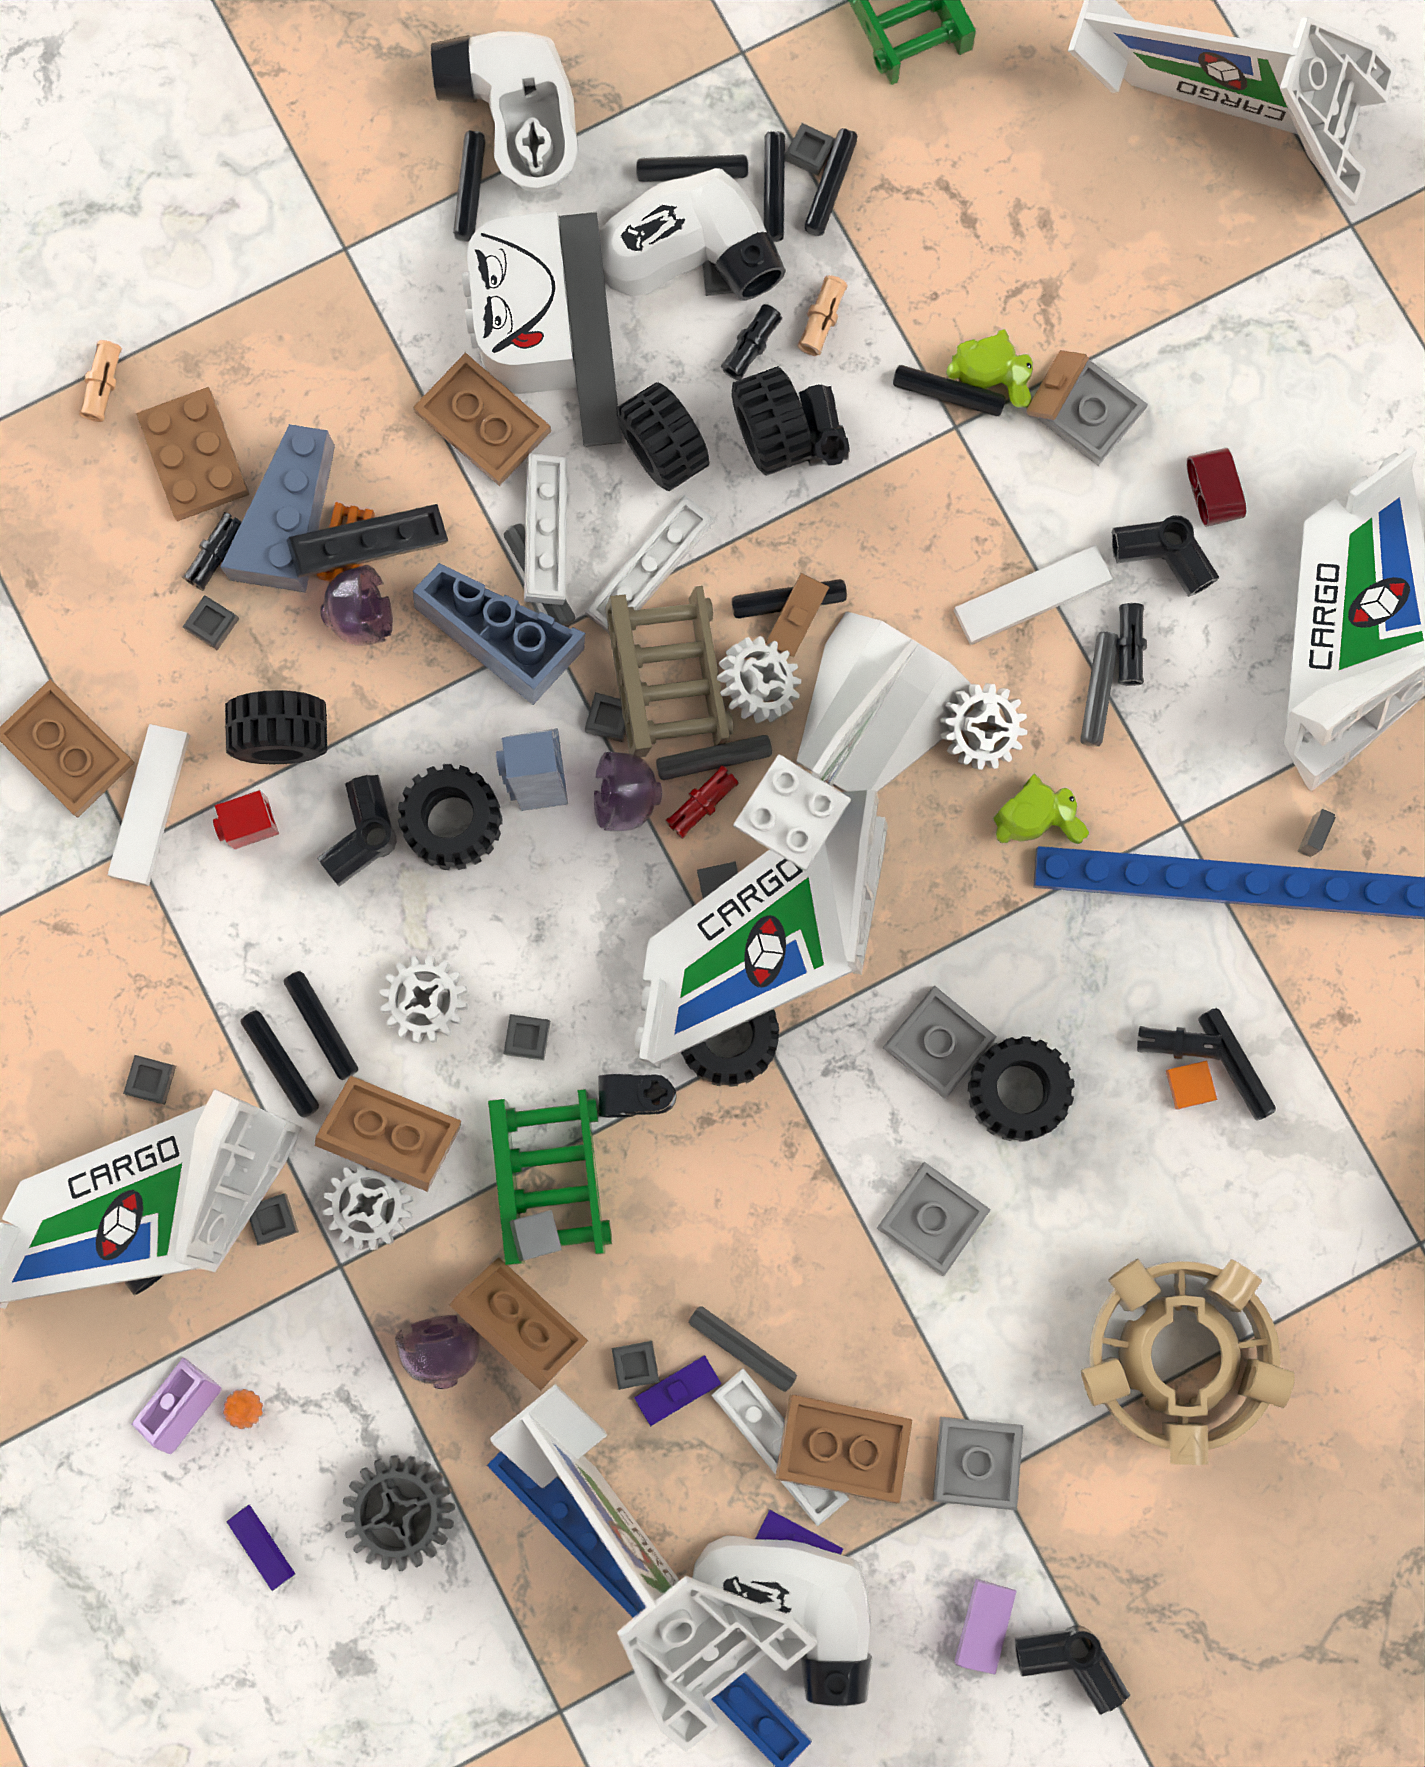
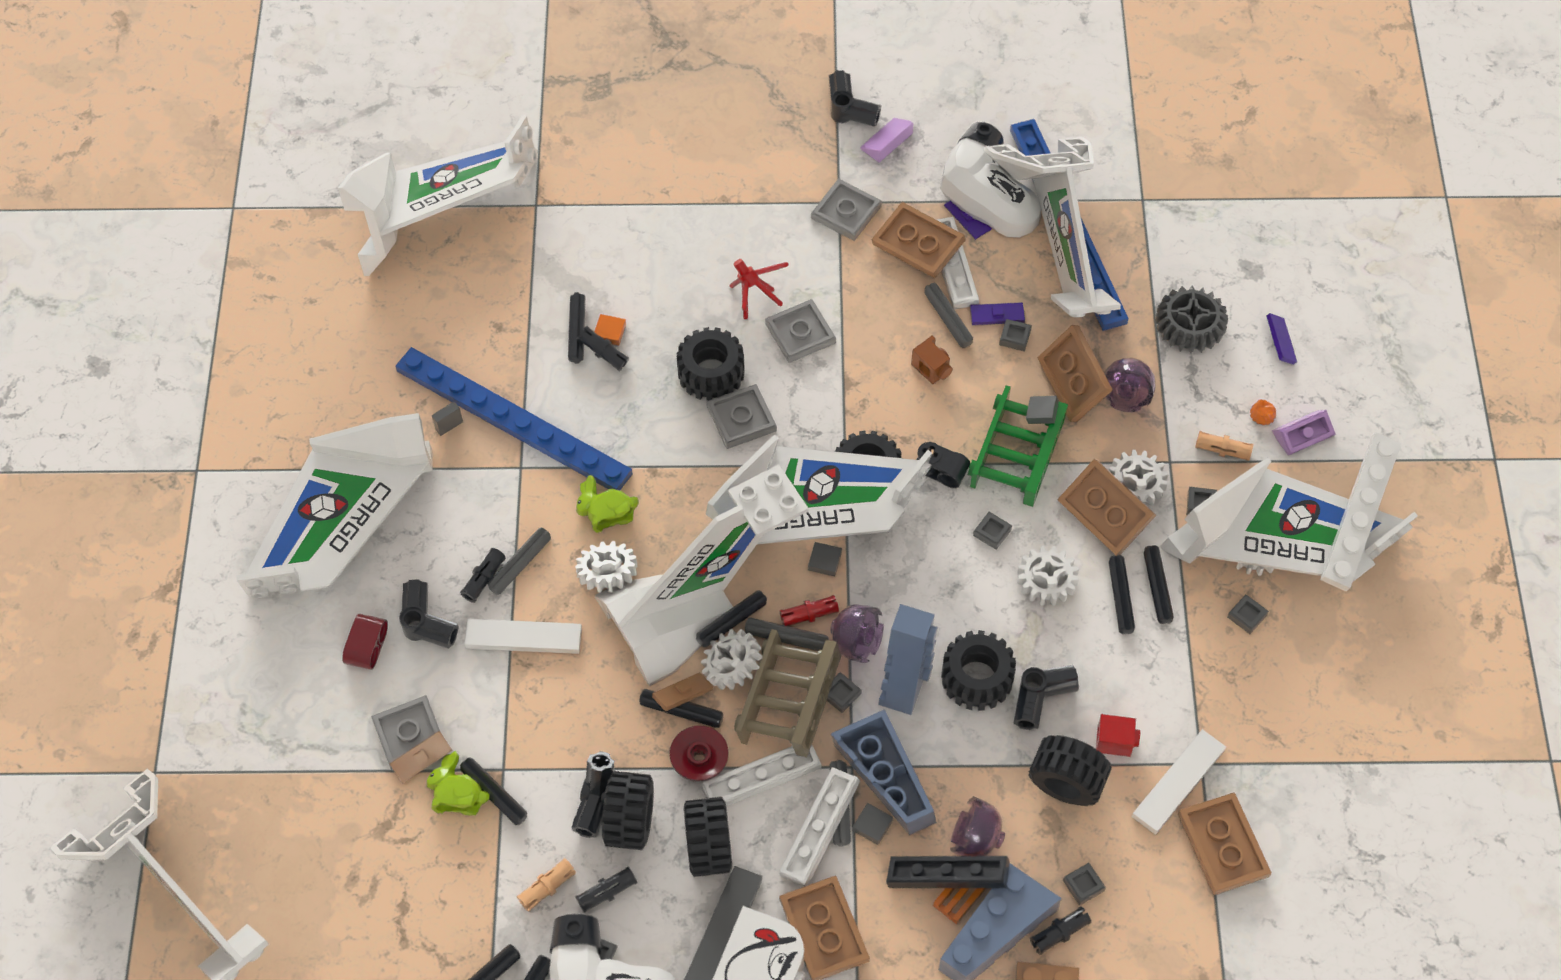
camera: 155 degrees left, 20 degrees down
tan piece [1081,1259,1295,1465] -> none
none -> dark red dish [670,725,729,781]
none -> black axle [696,590,767,647]
none -> red plant [730,259,789,319]
none -> dark grey tile [852,803,893,845]
none -> dark orange brick [911,335,953,385]
none -> light nougat pin [1195,431,1253,461]
none -> white plate [1320,432,1402,591]

